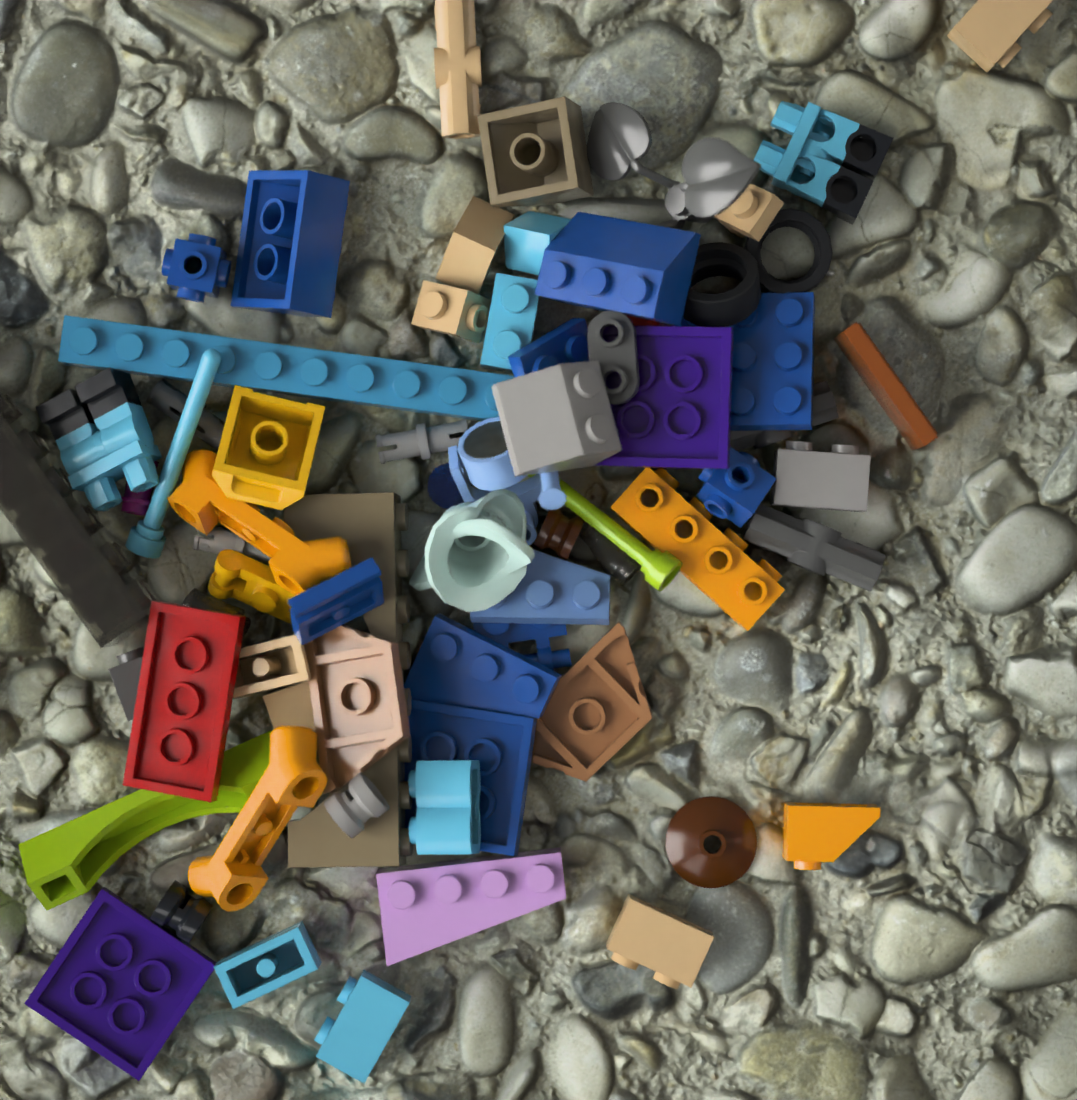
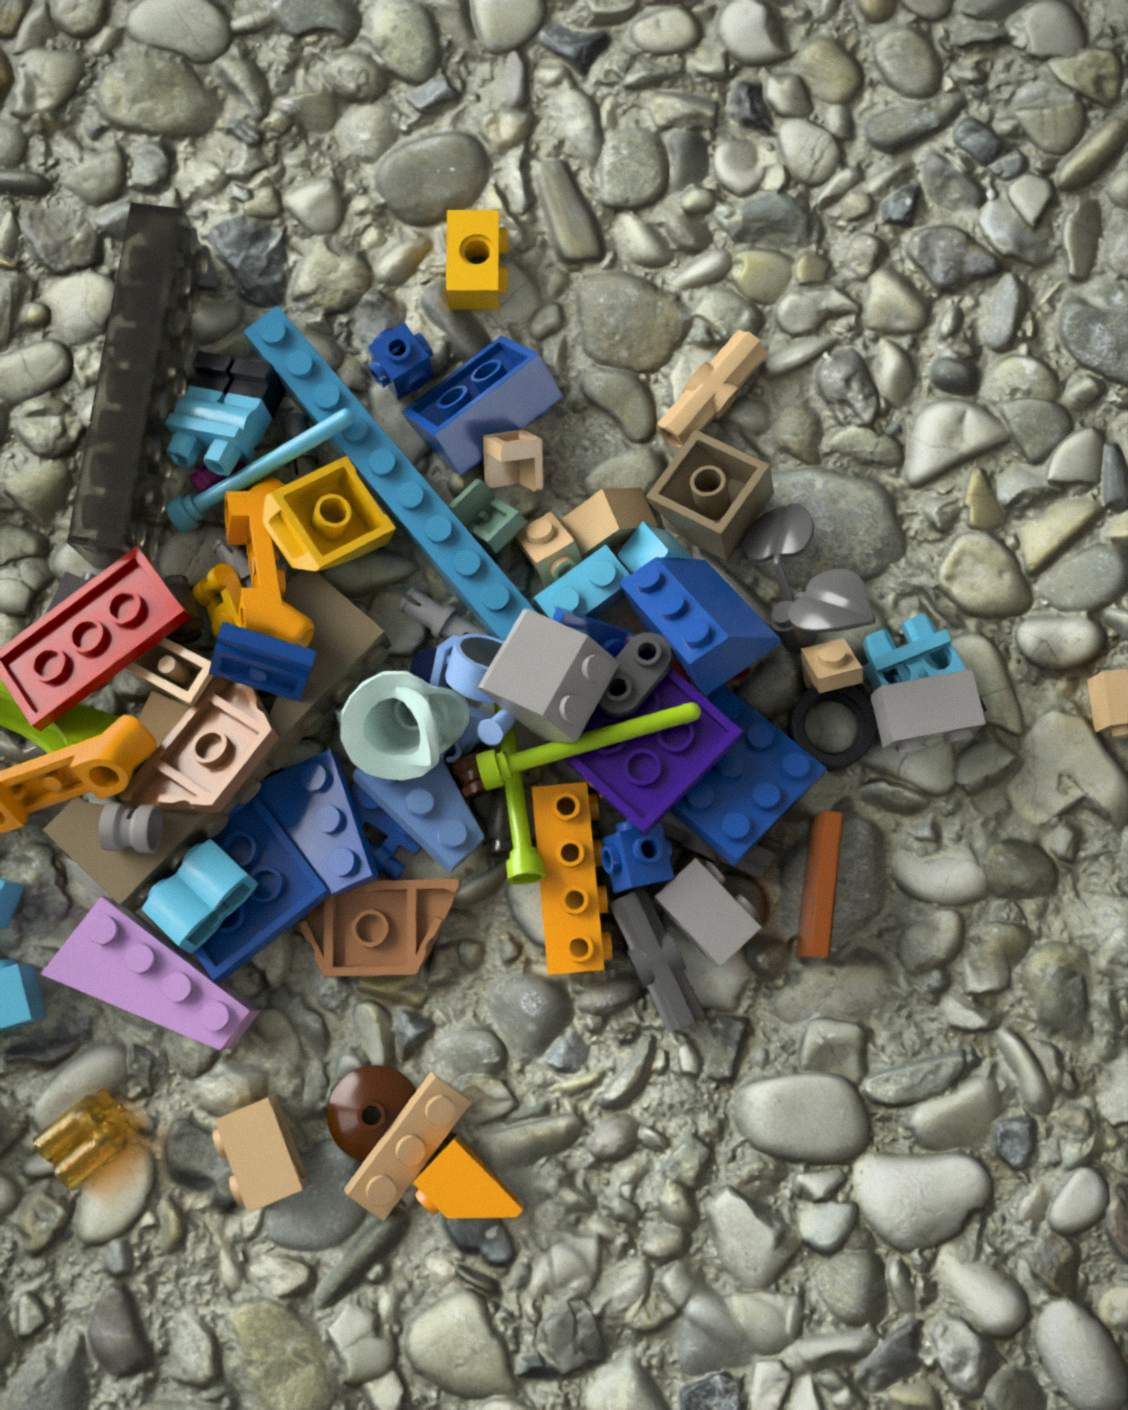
camera: 45 degrees right, 10 degrees down
black tyre [683,242,761,327] -> none
none -> clear yellow piece [33,1088,136,1191]
none -> tan plate [343,1071,471,1221]
none -> yellow brick [446,210,508,310]
none -> sand green bracket [448,478,527,554]
none -> lime piece [476,702,701,791]
none -> tan panel [483,429,543,491]
none -> light grey brick [870,669,986,754]

